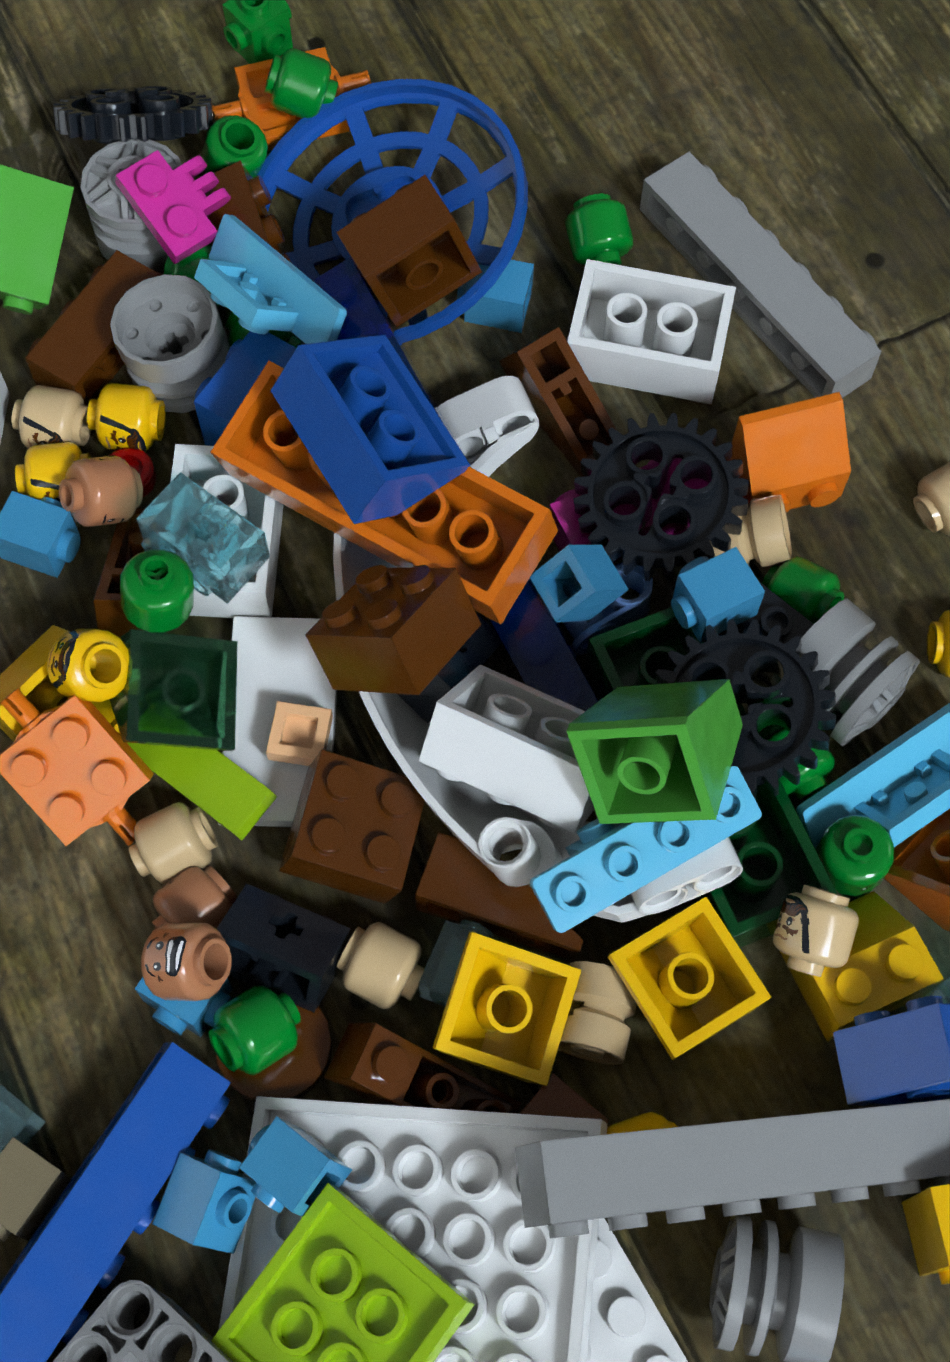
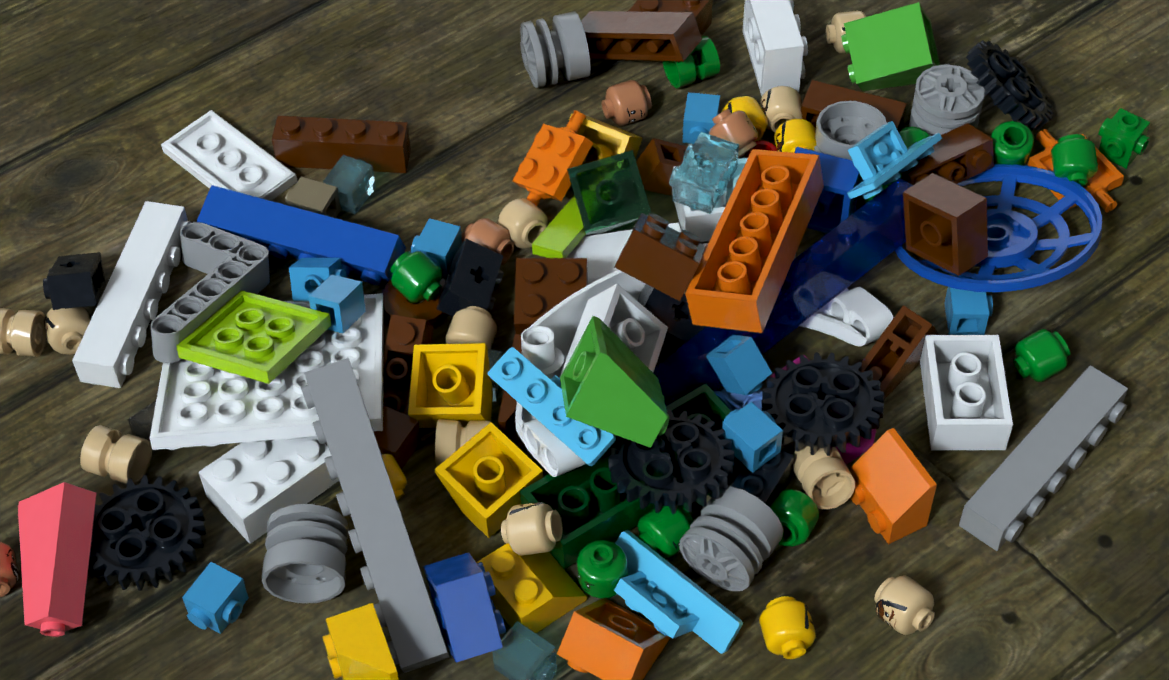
camera: 80 degrees right, 15 degrees down
yellow head [47,629,132,702] -> none
dark pink hinge [115,150,231,264] -> none
green head [120,550,194,633] -> none
nougat head [141,923,232,1001] -> none
light nougat plate [266,701,333,766] -> none
blue slope [270,335,470,524] -> none

